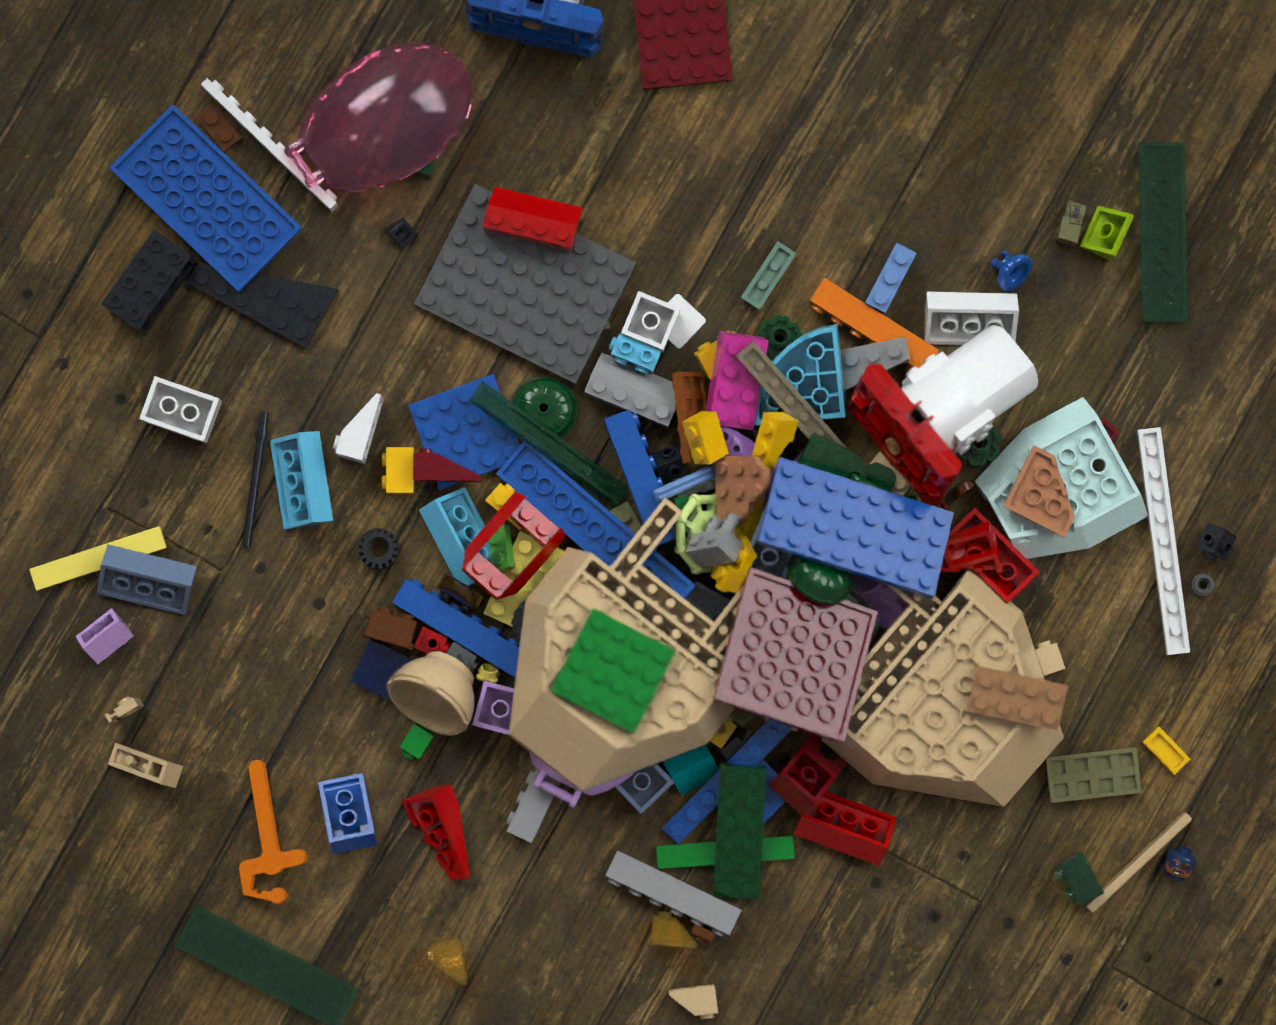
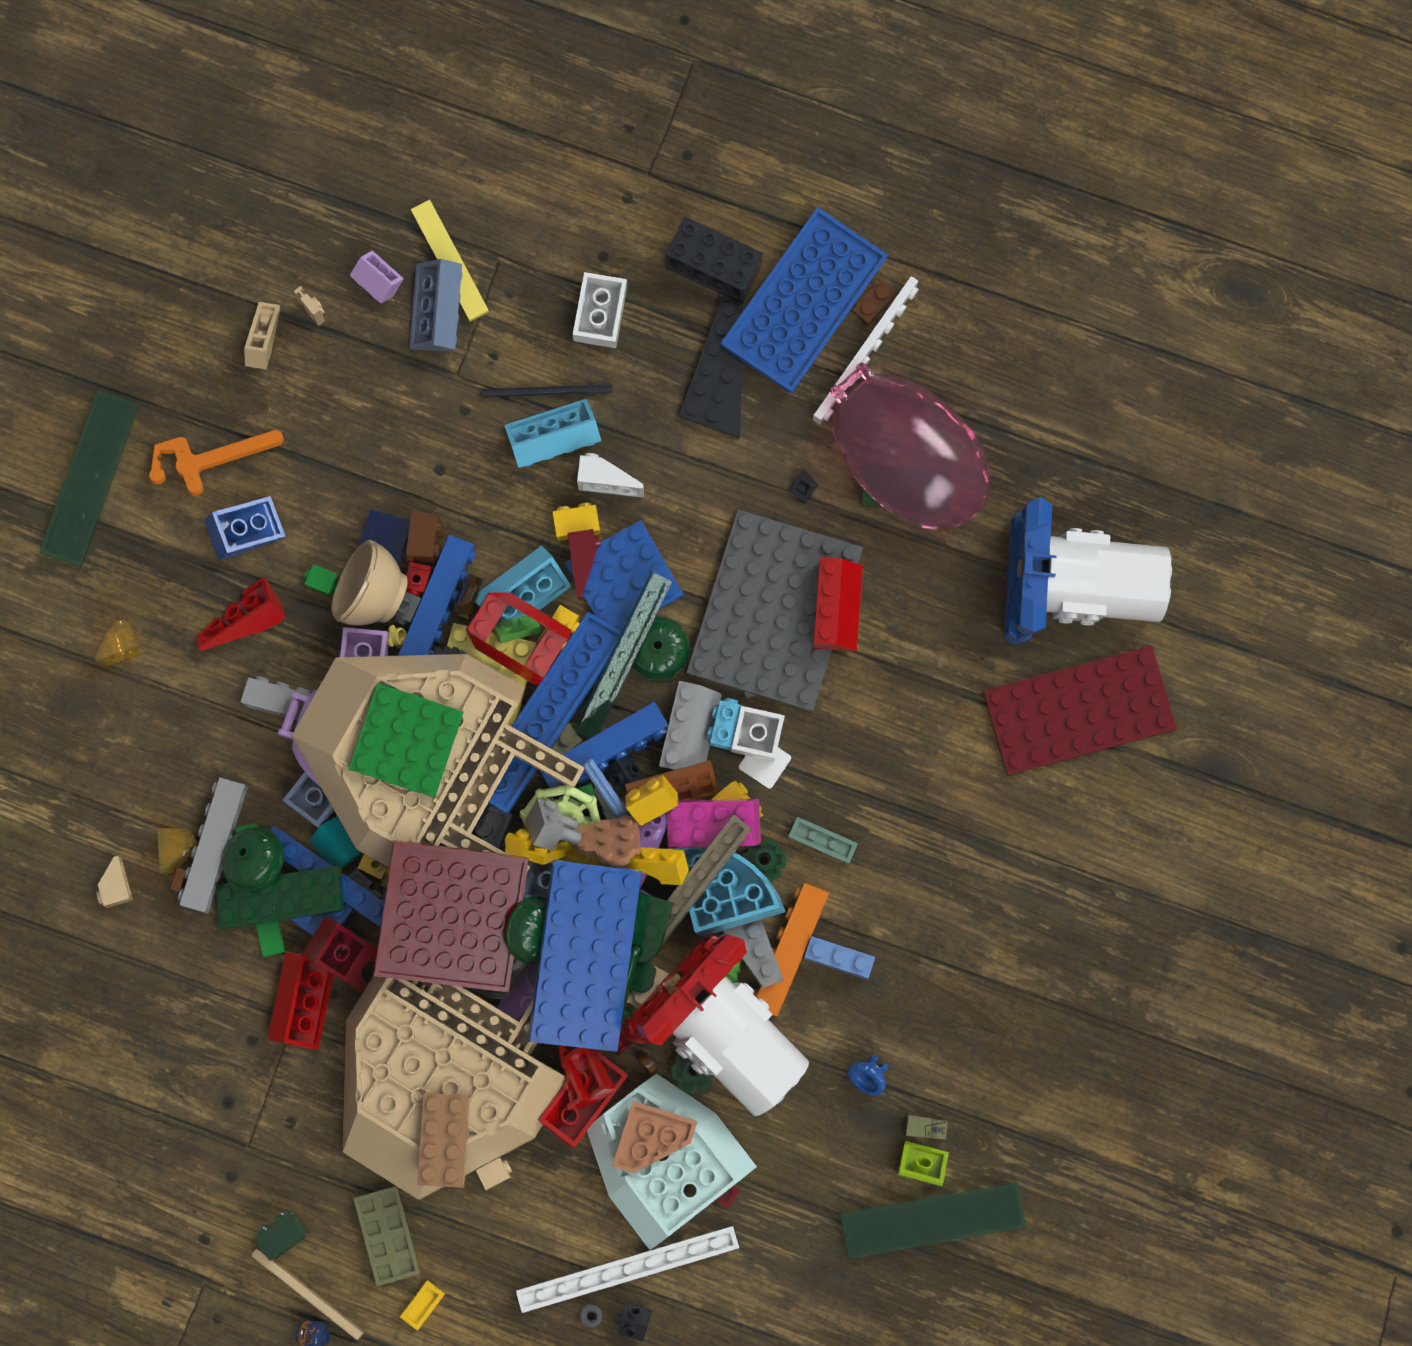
camera: 85 degrees right, 5 degrees down
black tyre [358,528,400,570] -> none
white slope [924,292,1019,345] -> none
none -> dark green hat [222,827,284,892]

